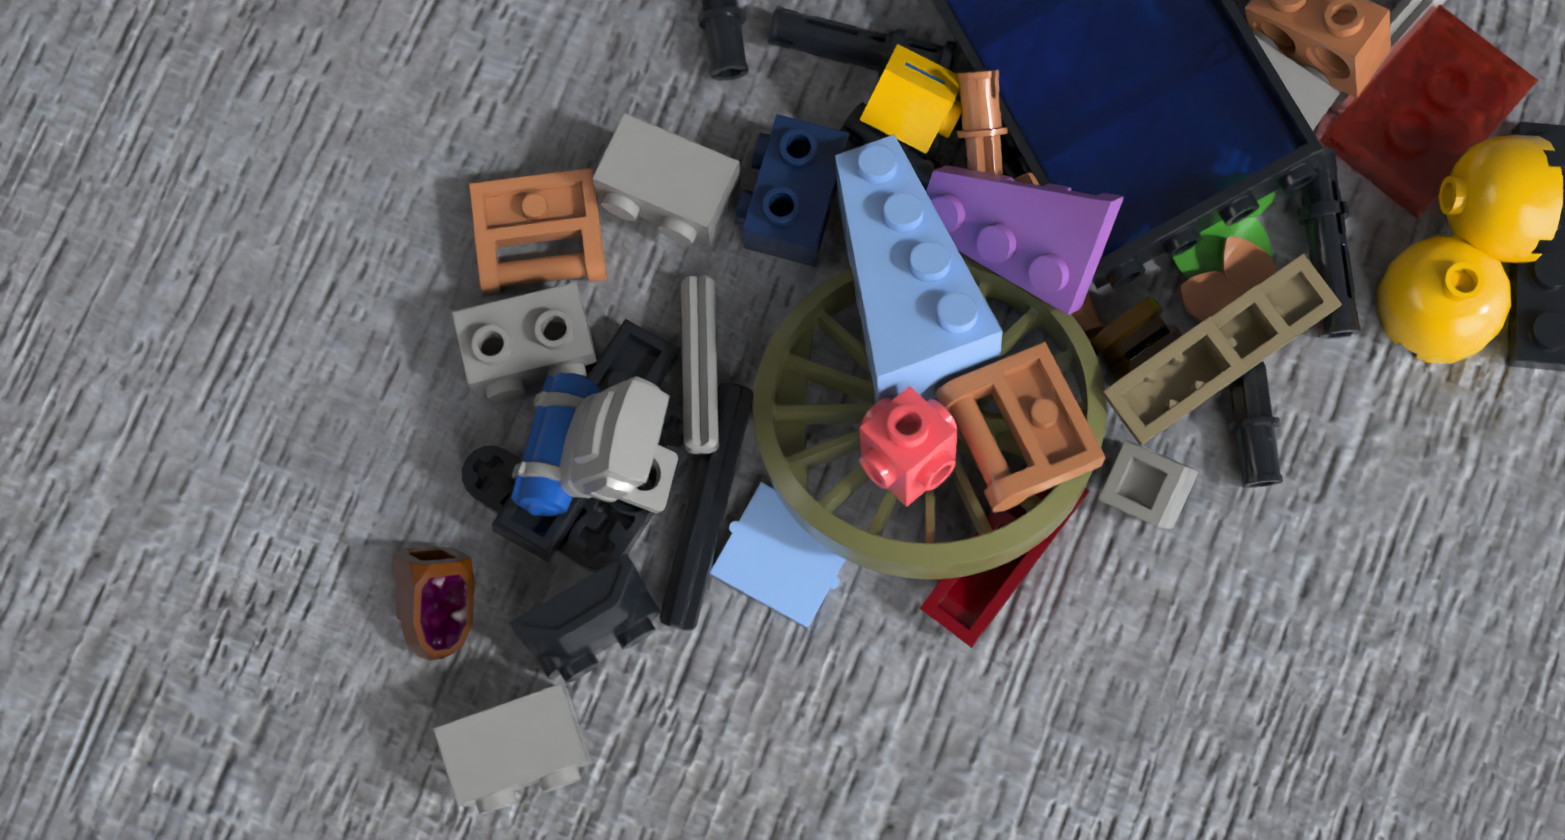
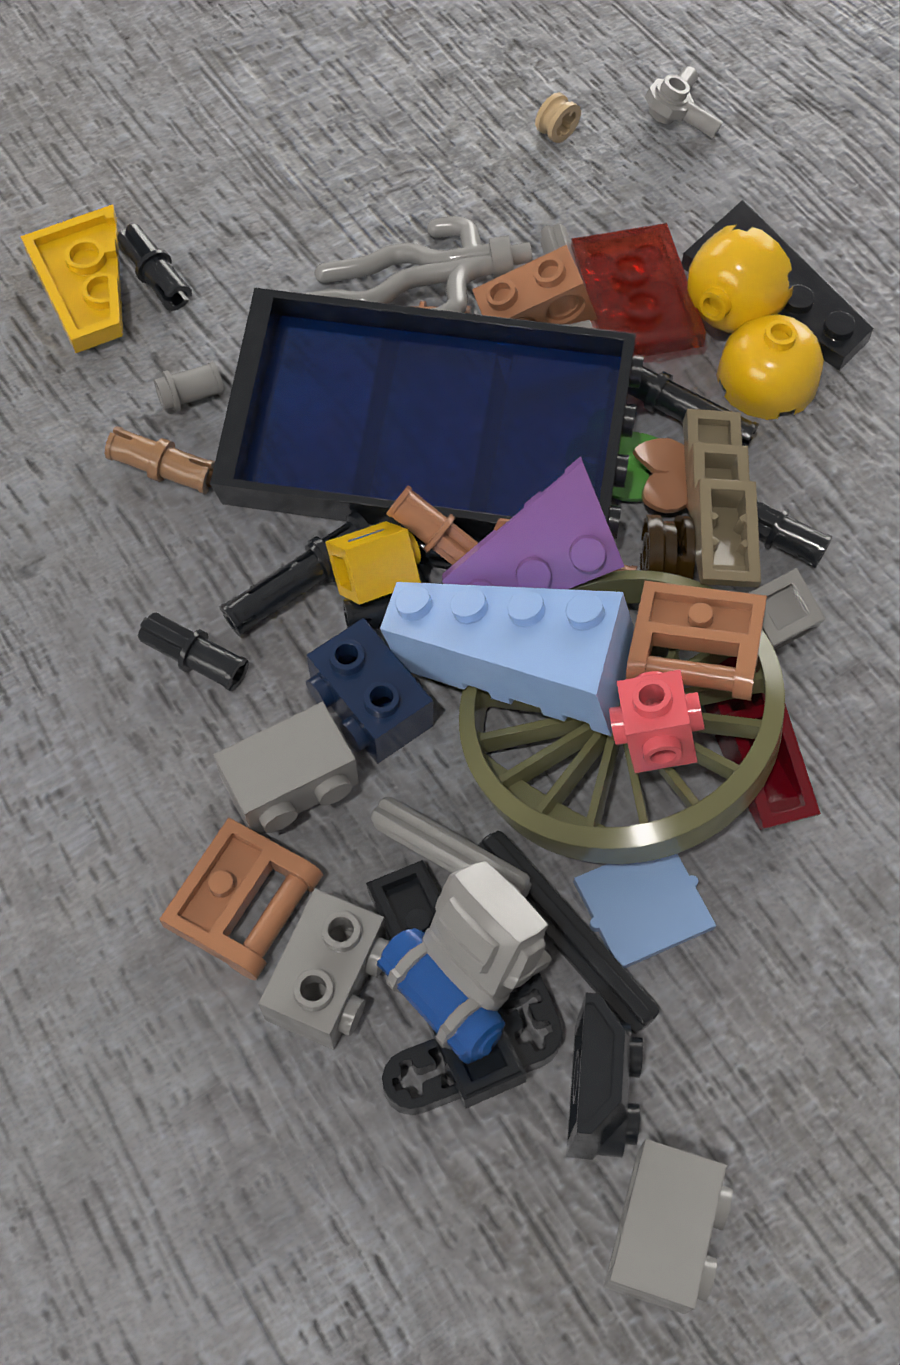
camera: 55 degrees left, 15 degrees down
reddish brown rock [392,546,475,661] -> none

